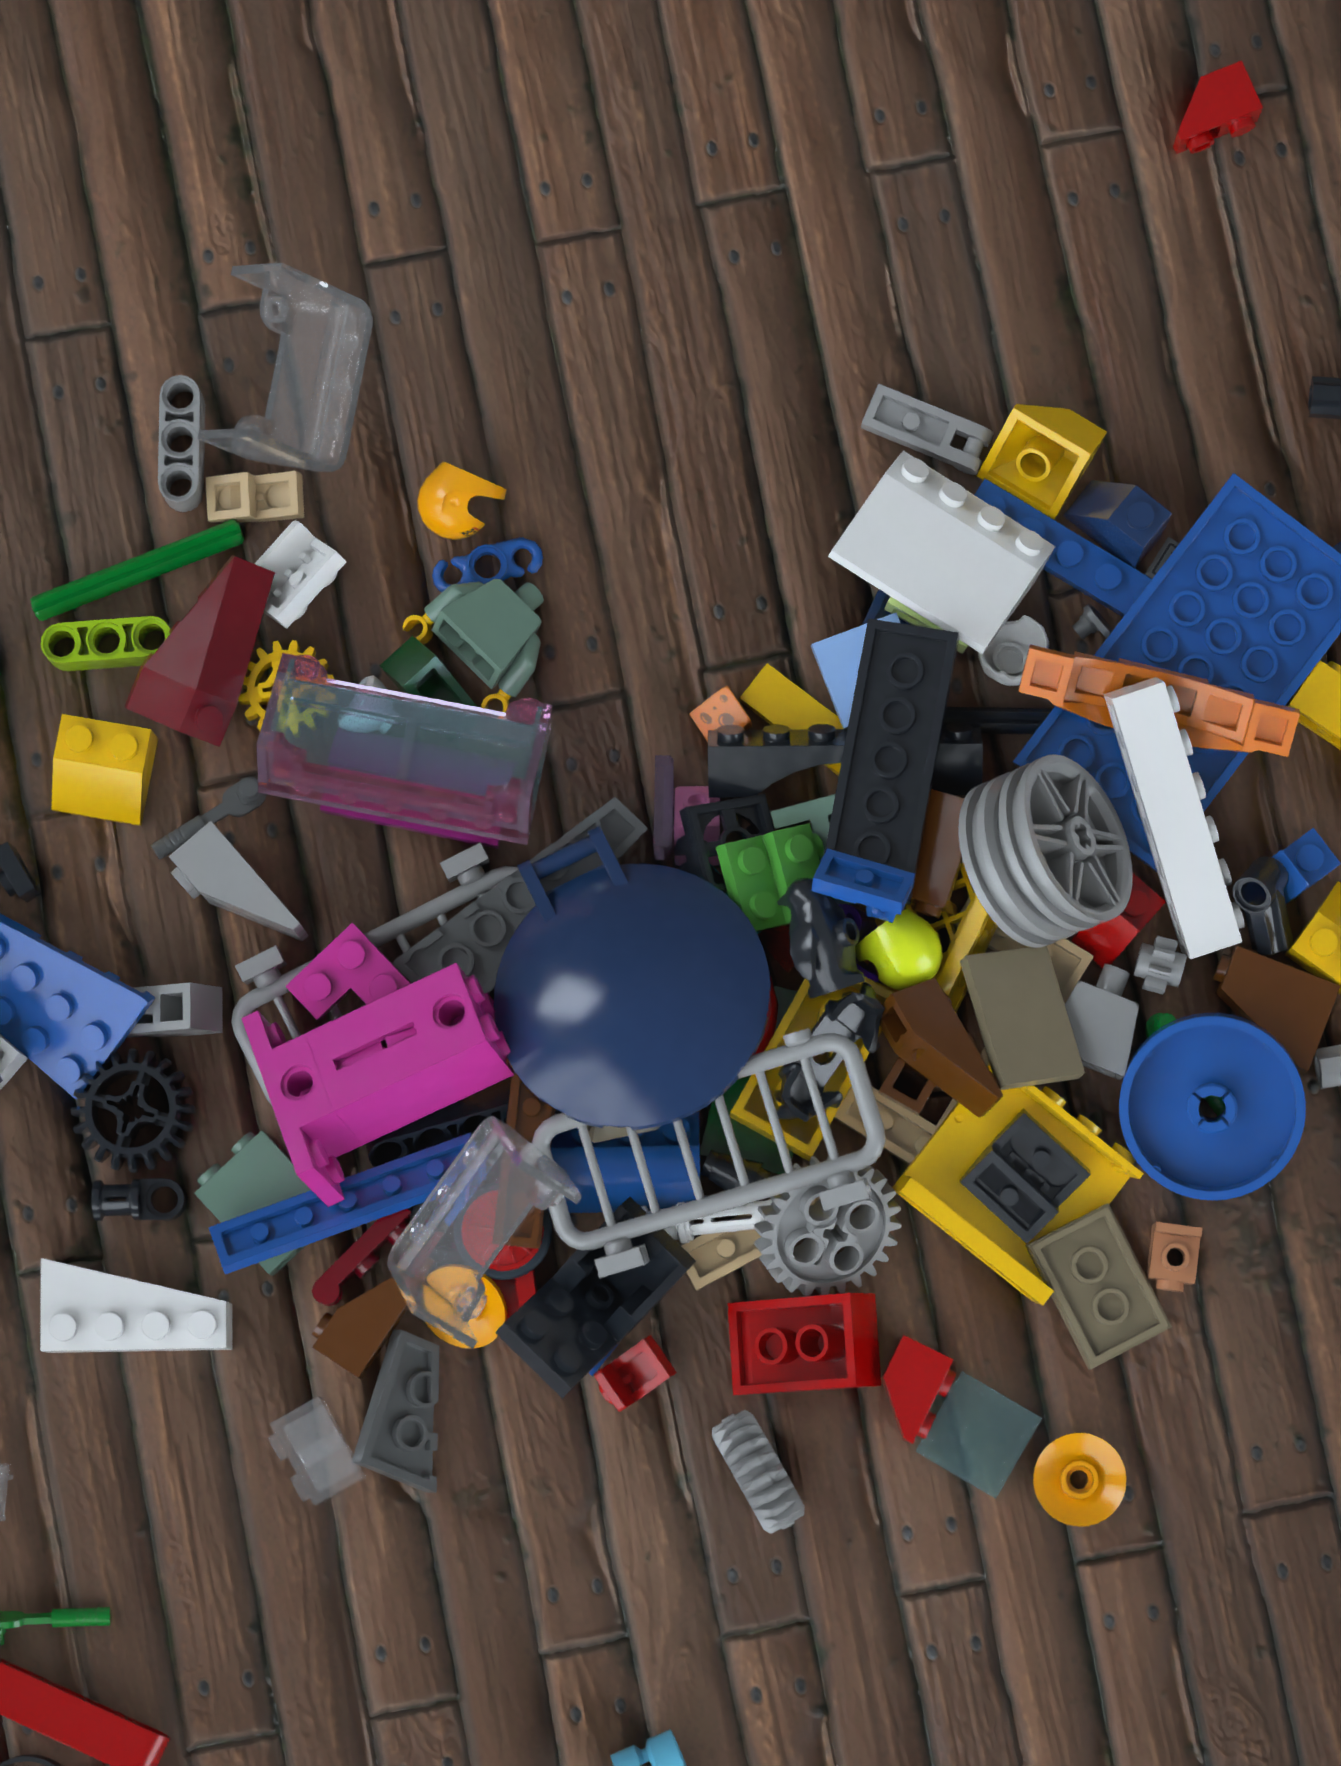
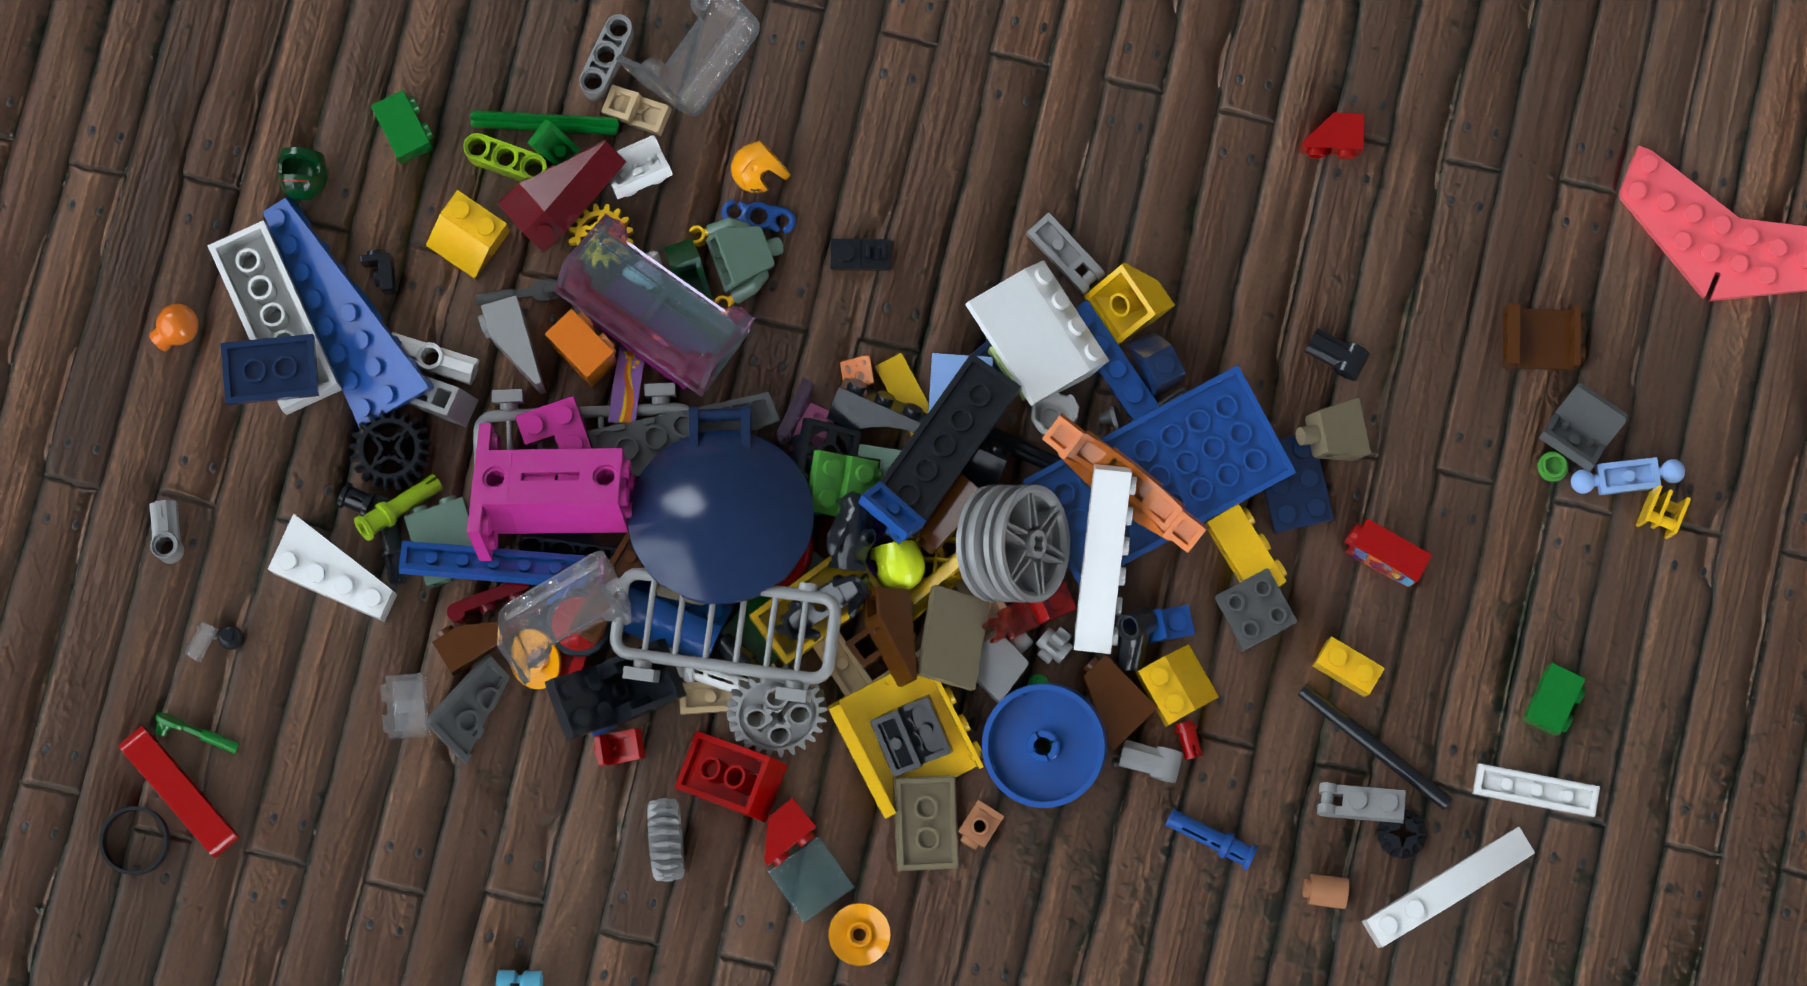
camera: 15 degrees right, 0 degrees up
none -> black piece [218,625,244,650]
none -> lime pin [354,474,443,541]
none -> black axle [379,524,407,586]
none -> white piece [392,332,480,385]
none -> green slope [527,119,582,166]
none -> orange brick [545,309,617,388]
none -> medium lavender sticker [608,345,645,423]
none -> black plate [830,238,891,271]
none -> clear red plate [982,602,1040,644]

